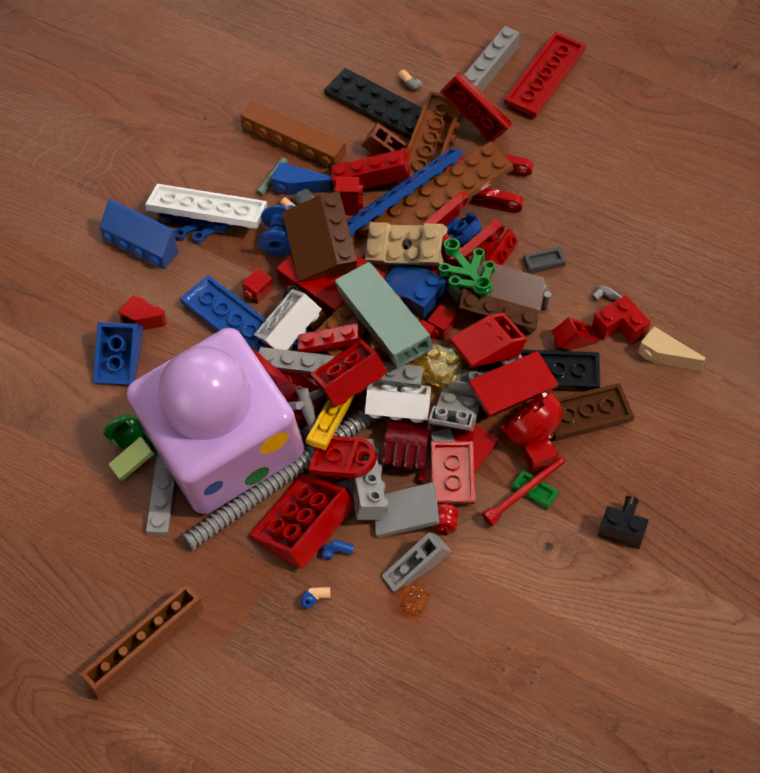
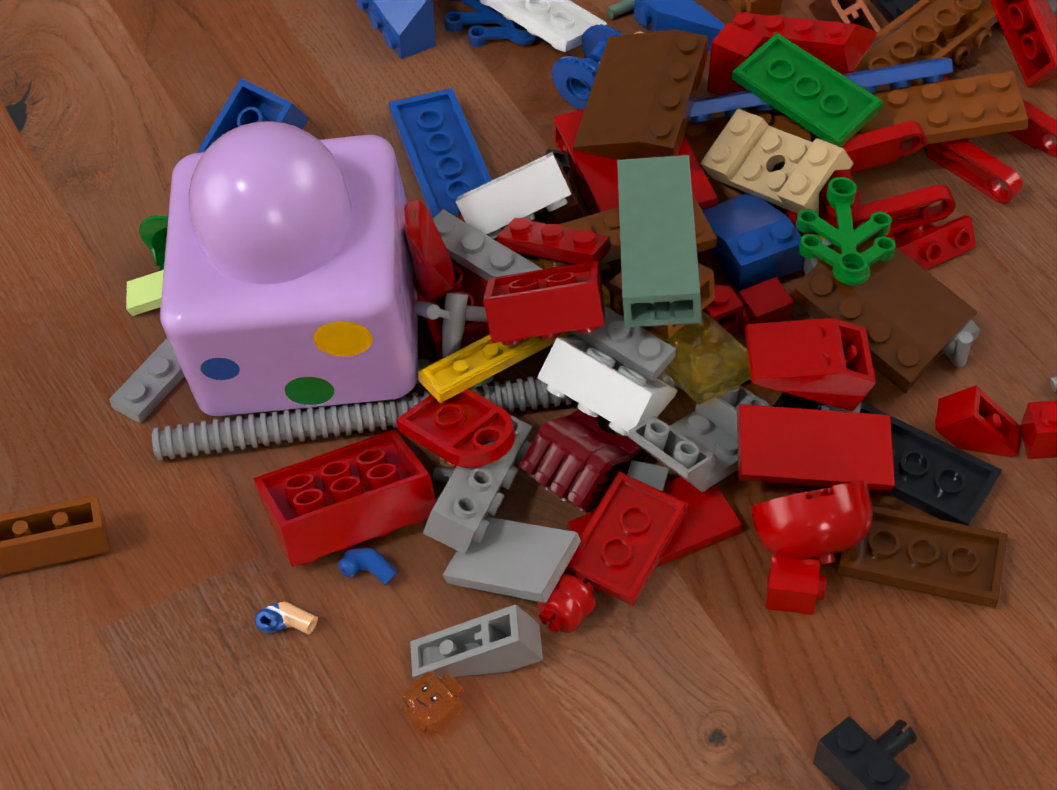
camera: 30 degrees right, 5 degrees down
red slope [118,295,167,330] -> none
red brick [242,268,274,304] -> none
blue cylinder [446,213,482,247] -> none
red piece [482,457,565,527] -> none
green tile [511,470,559,510] -> none
dark grey tile [523,247,566,274] -> none
none -> green tile [732,33,883,147]

